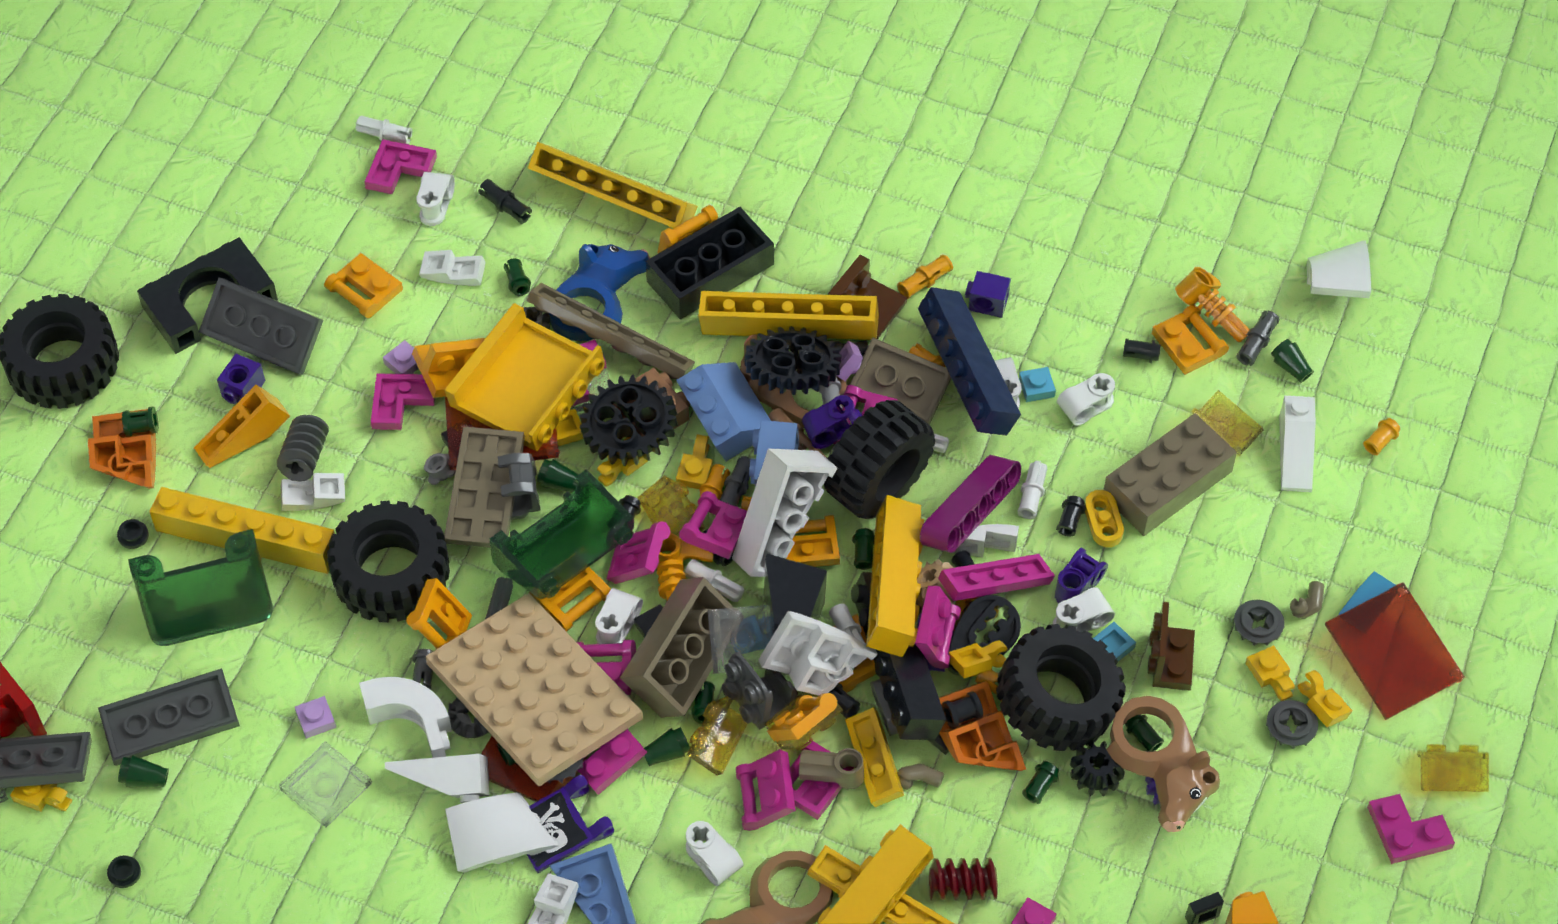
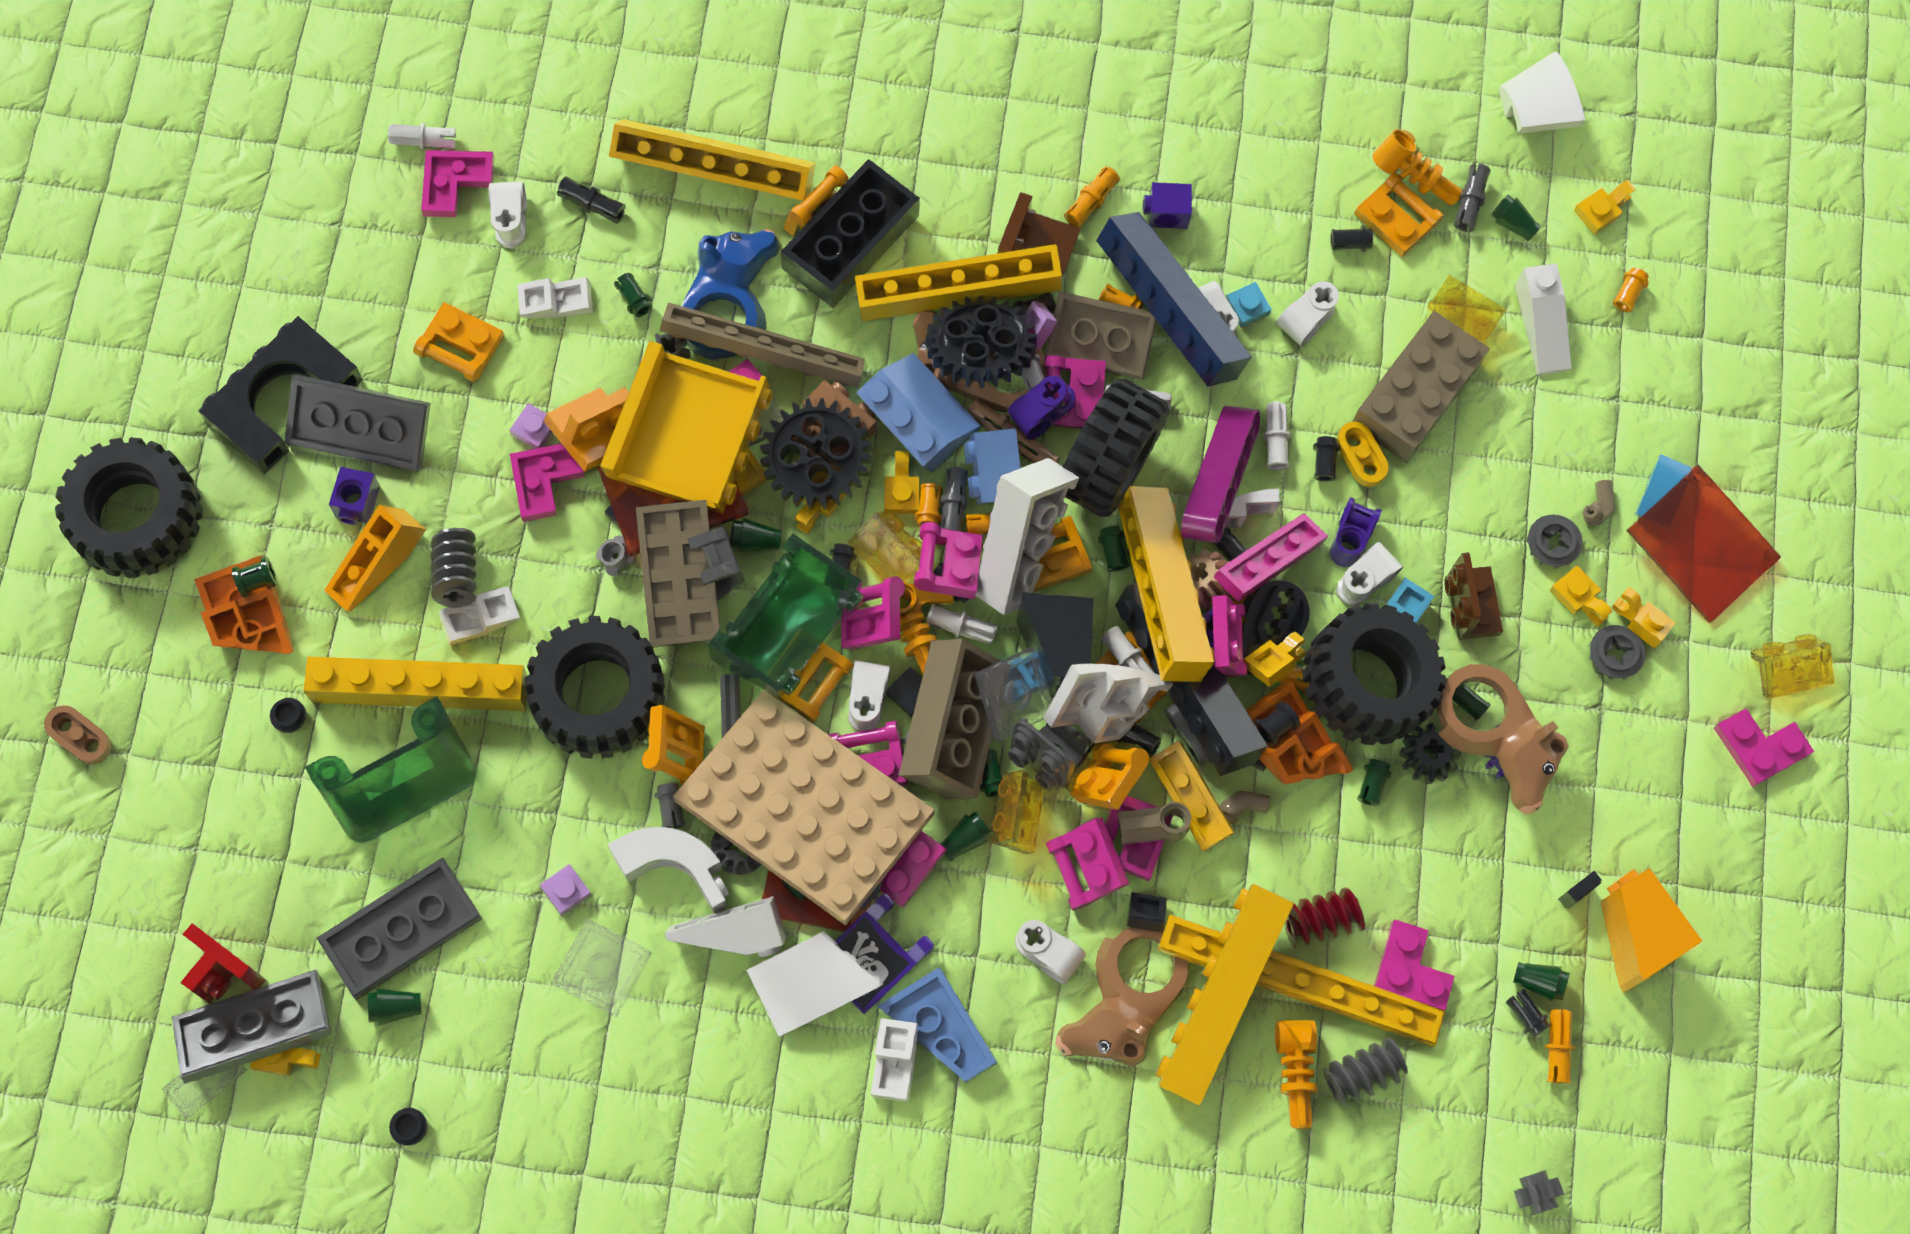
camera: 20 degrees left, 15 degrees up
none -> black tile [1127,892,1167,932]
none -> yellow plate [1574,180,1636,235]

